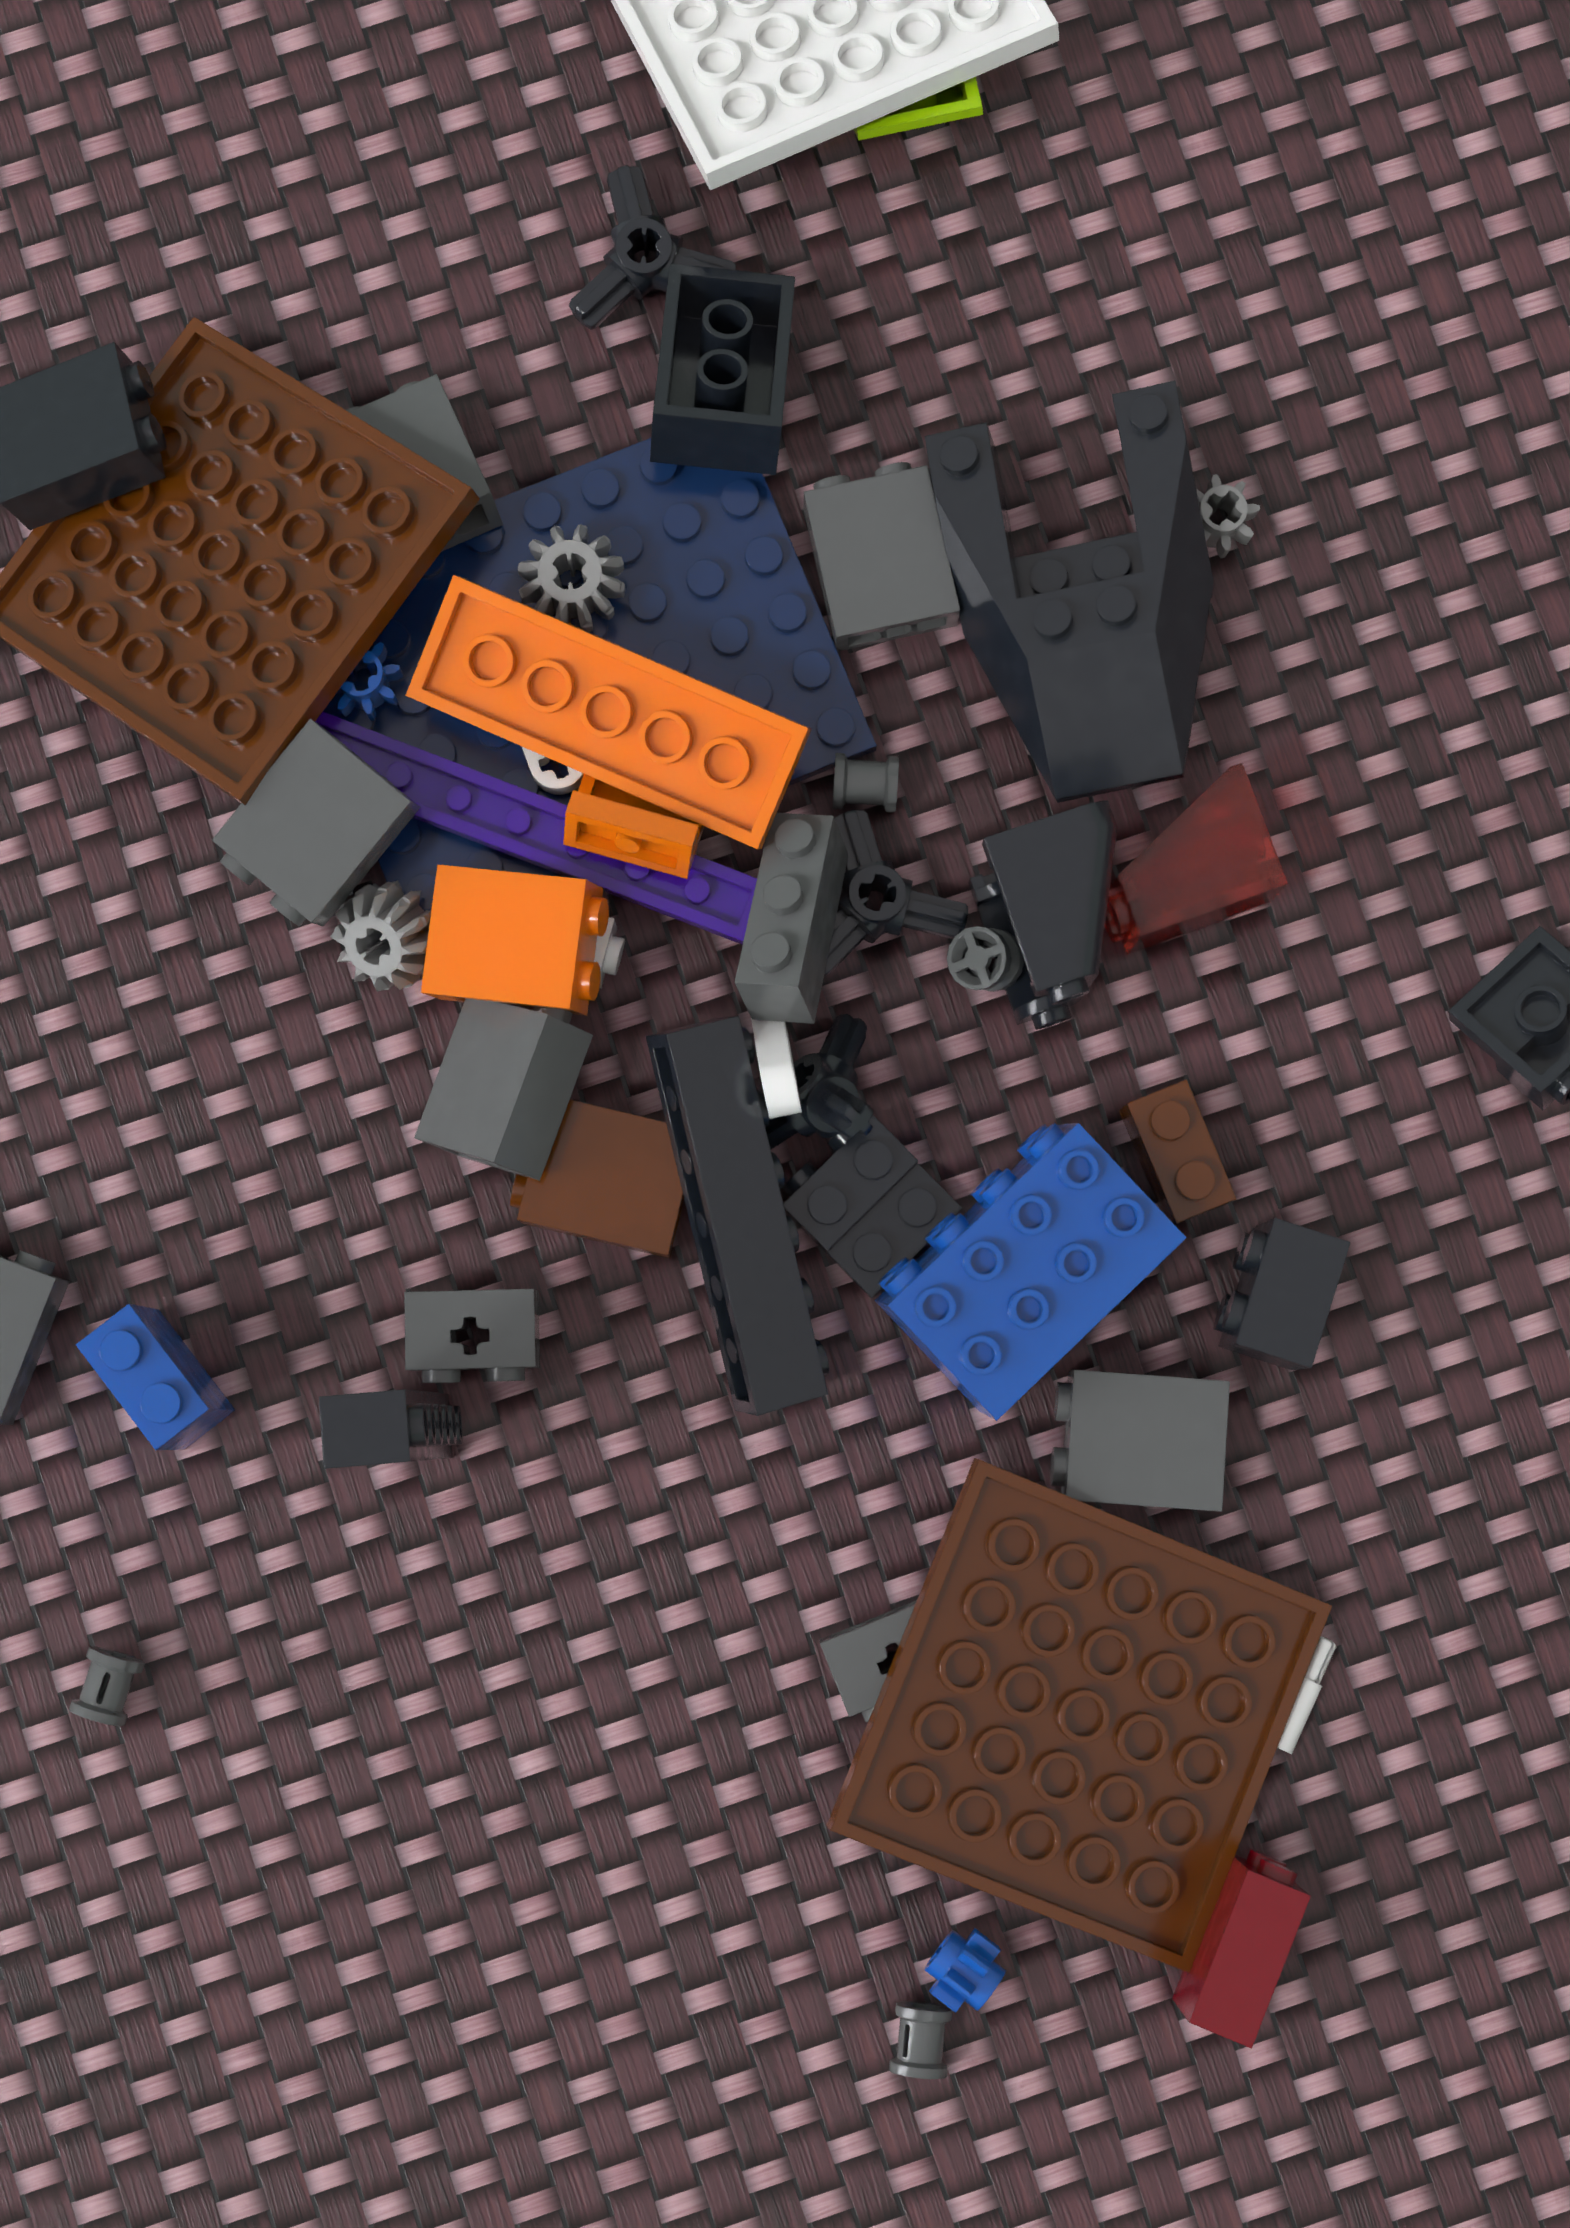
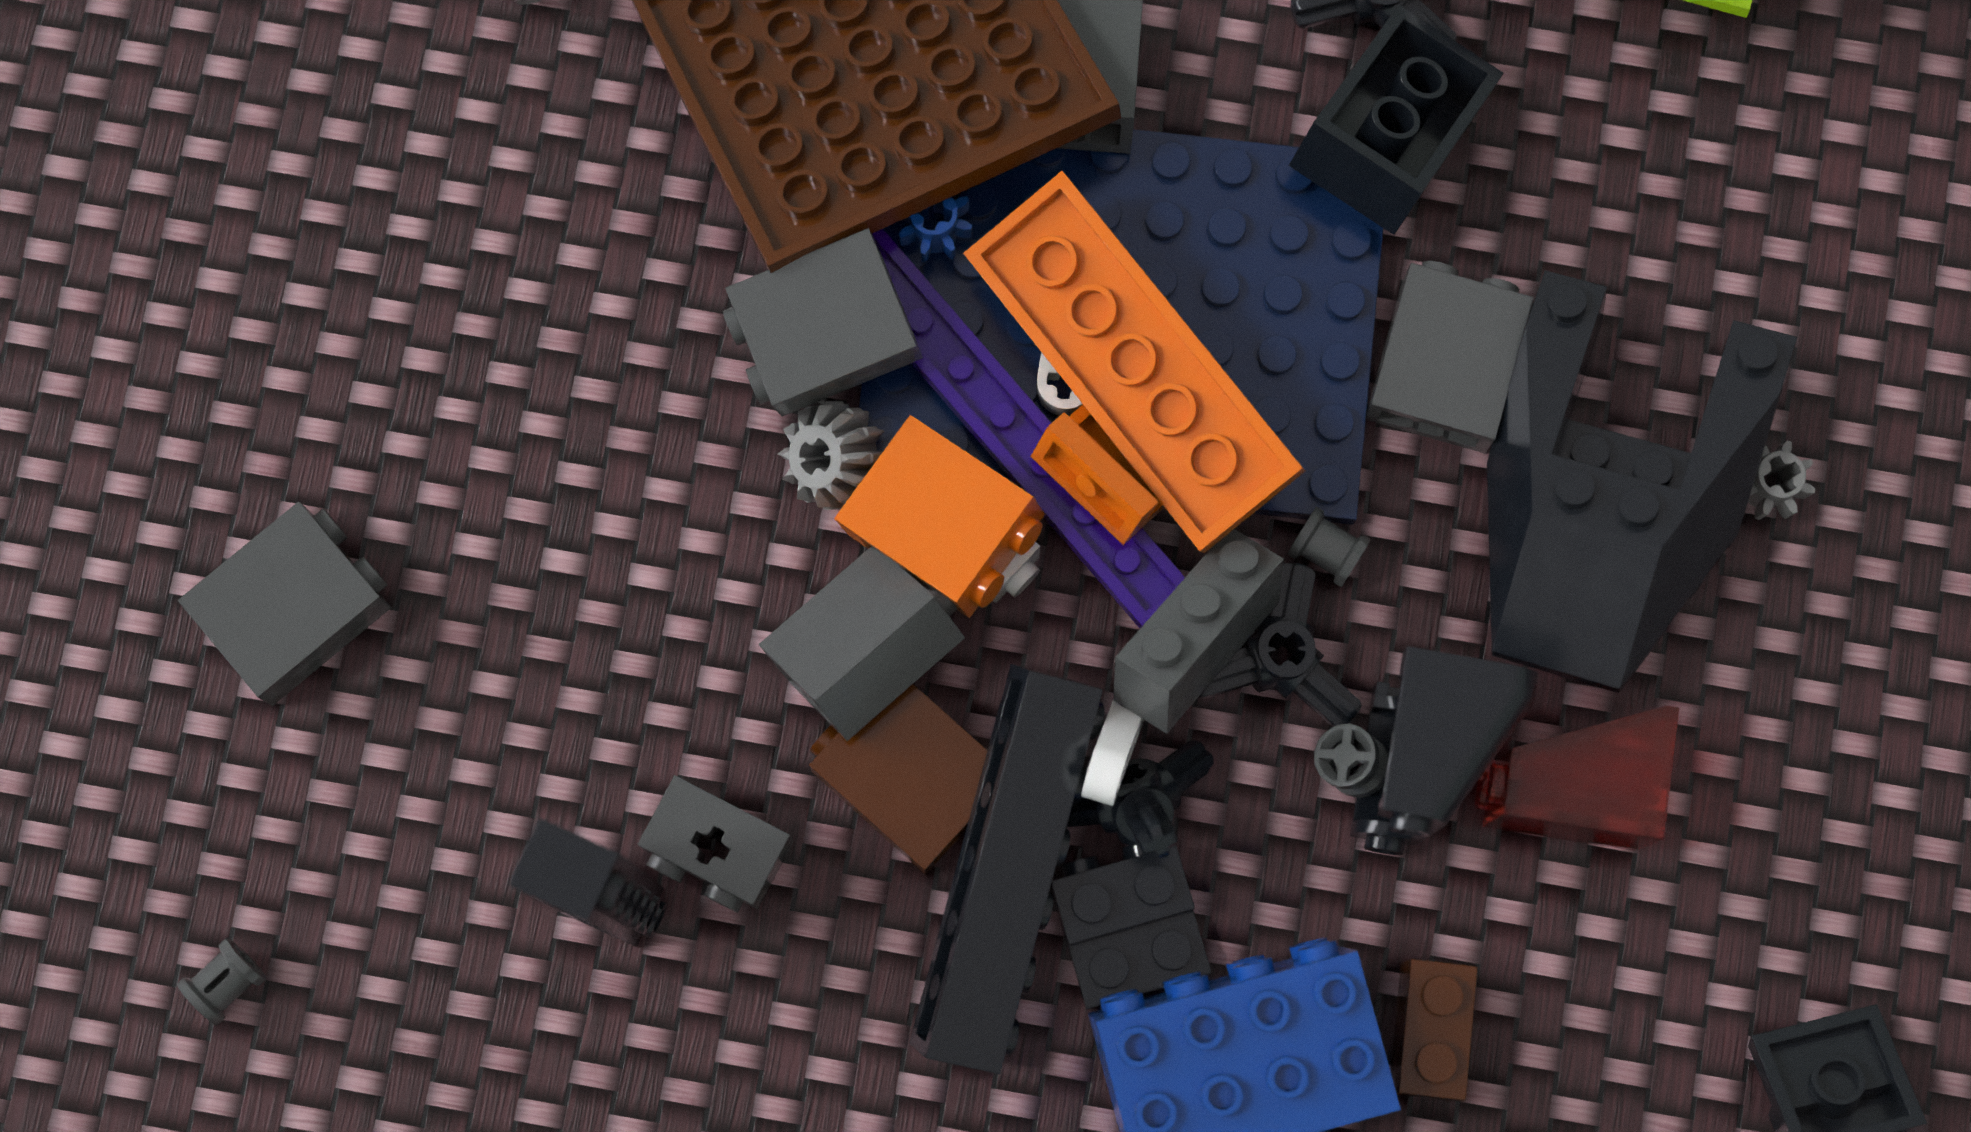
camera: 30 degrees right, 5 degrees down
blue brick [76,1304,235,1451] -> none
light grey gear [518,524,626,632] -> none

